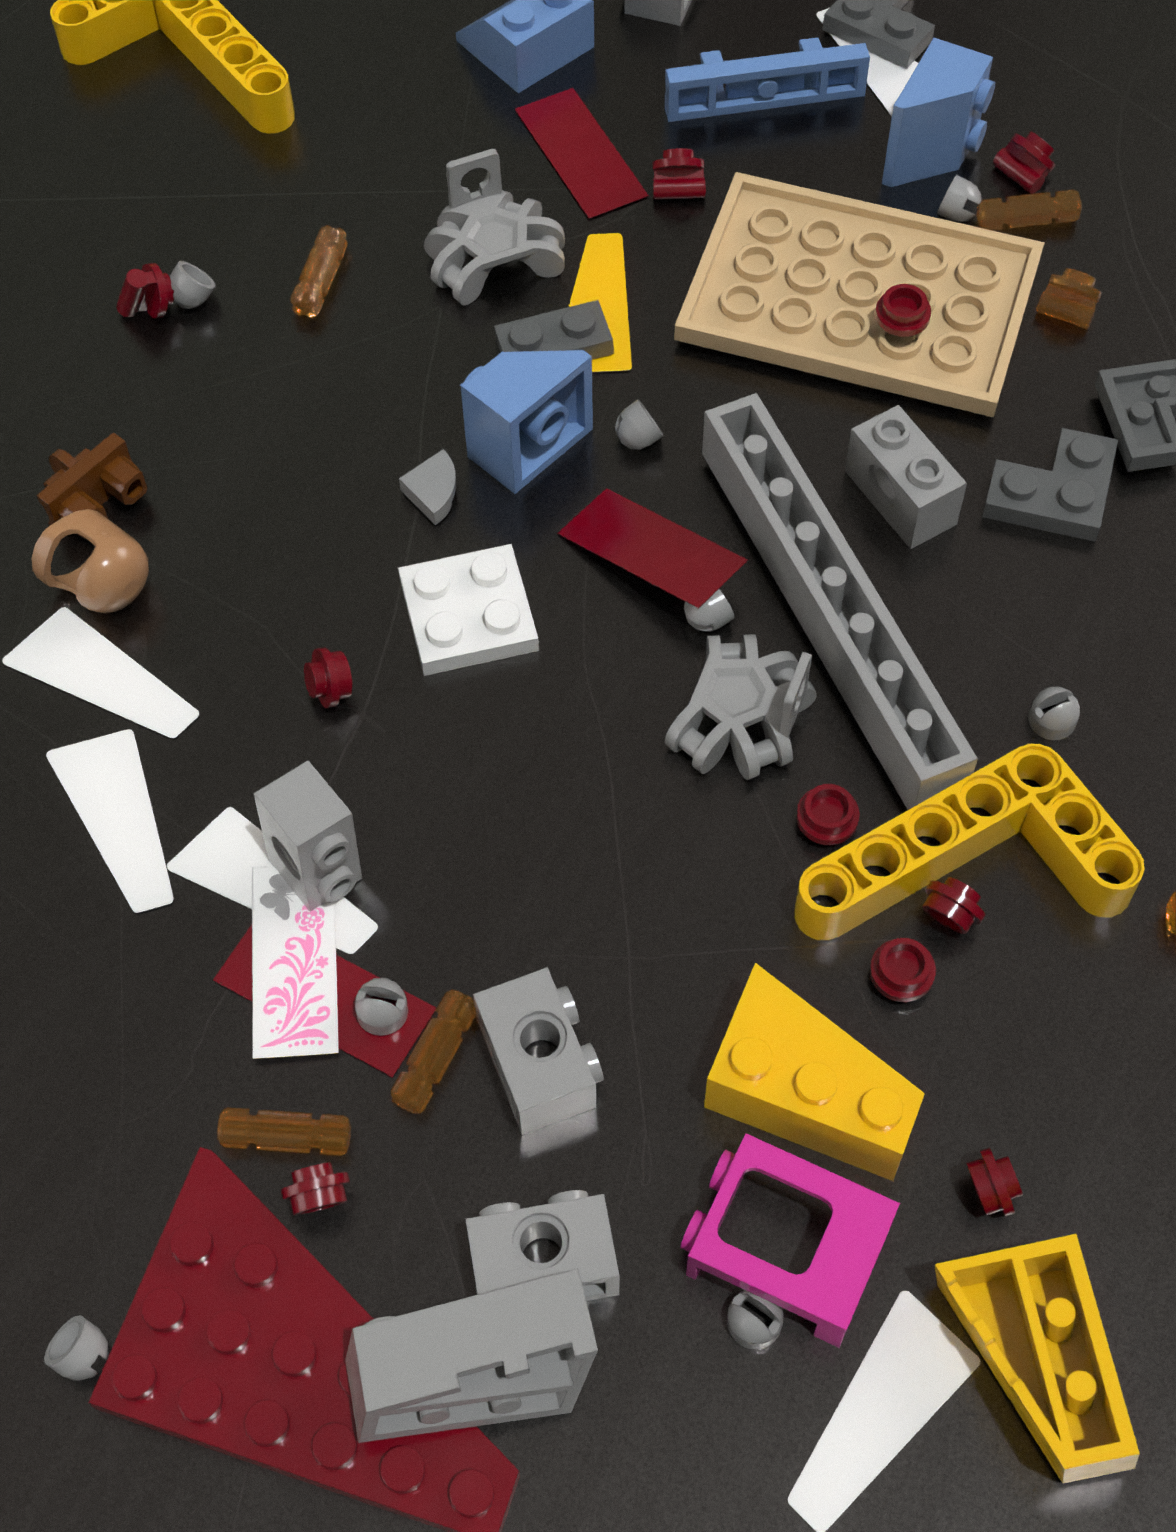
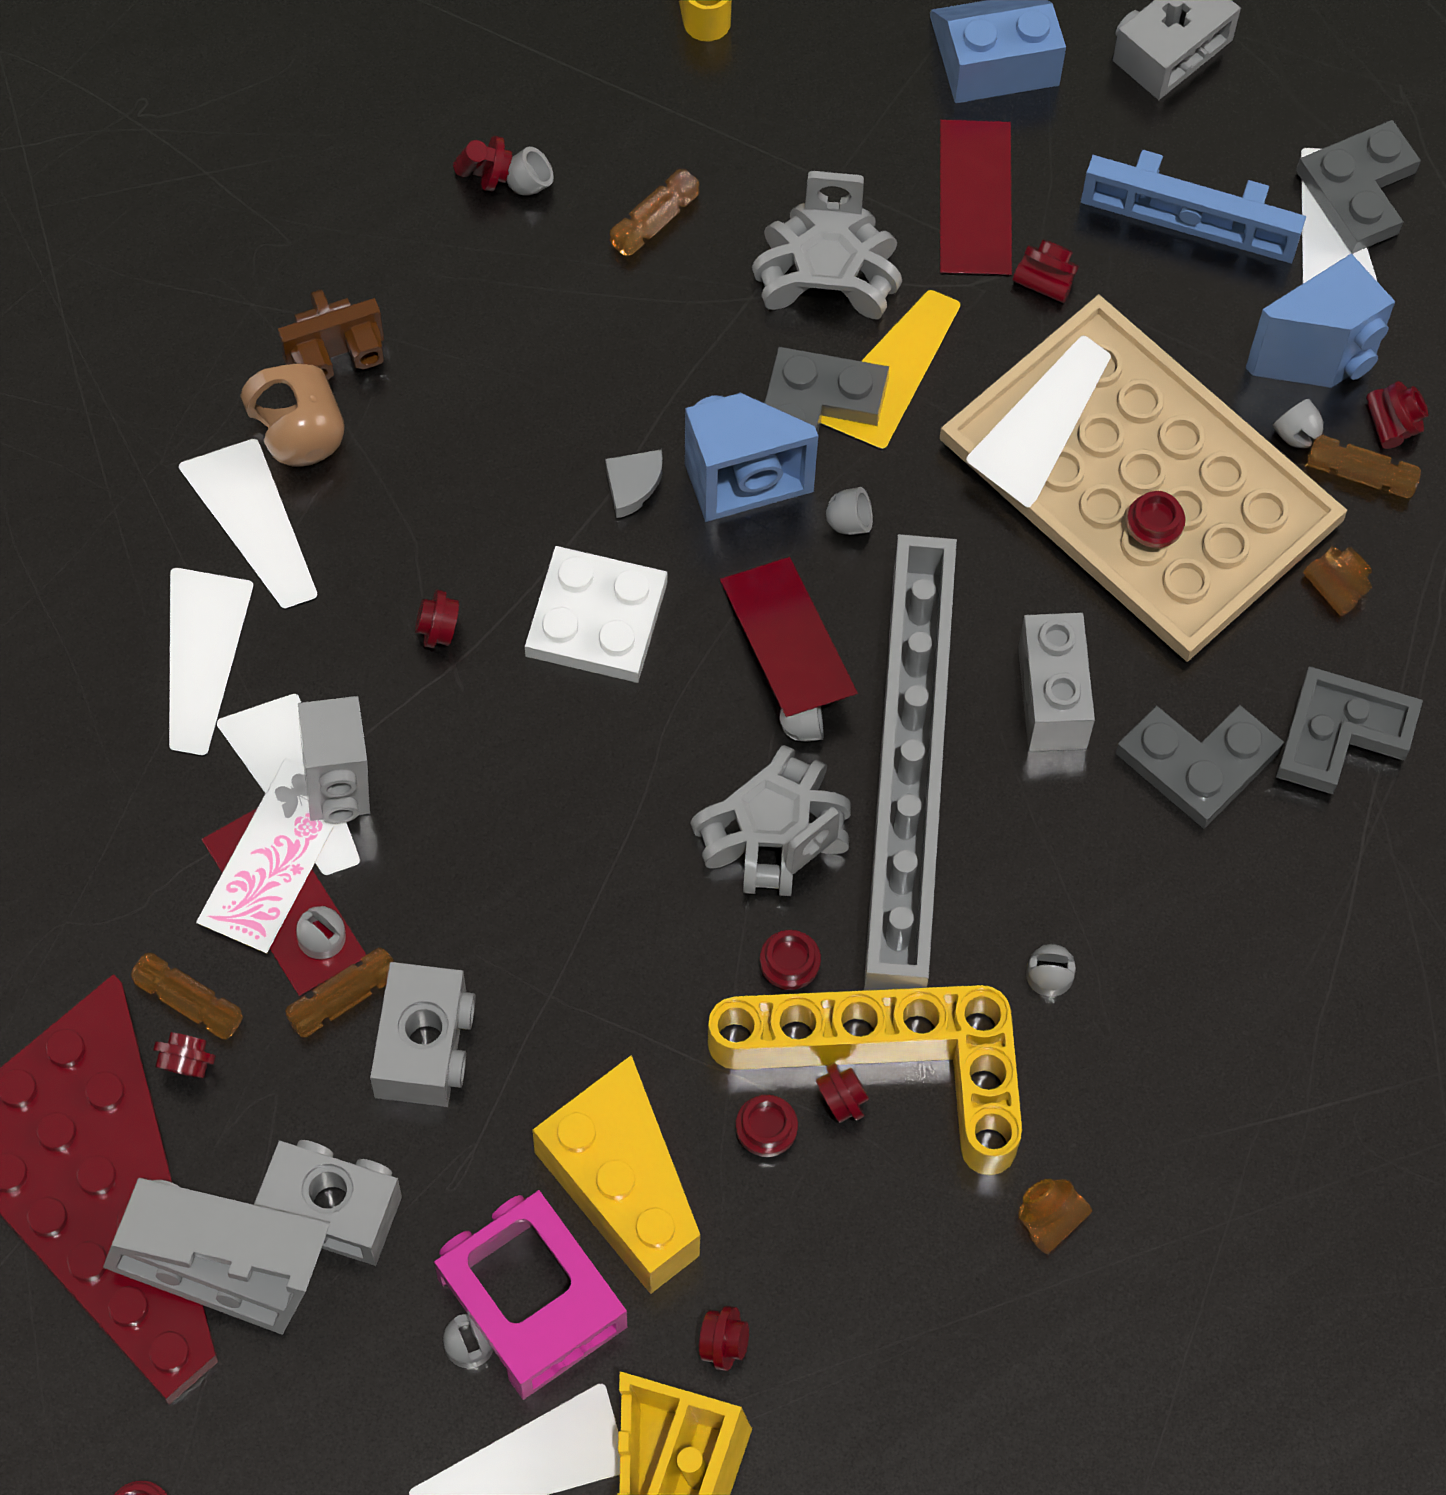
camera: 25 degrees right, 5 degrees up
none -> white sticker [966,336,1111,508]

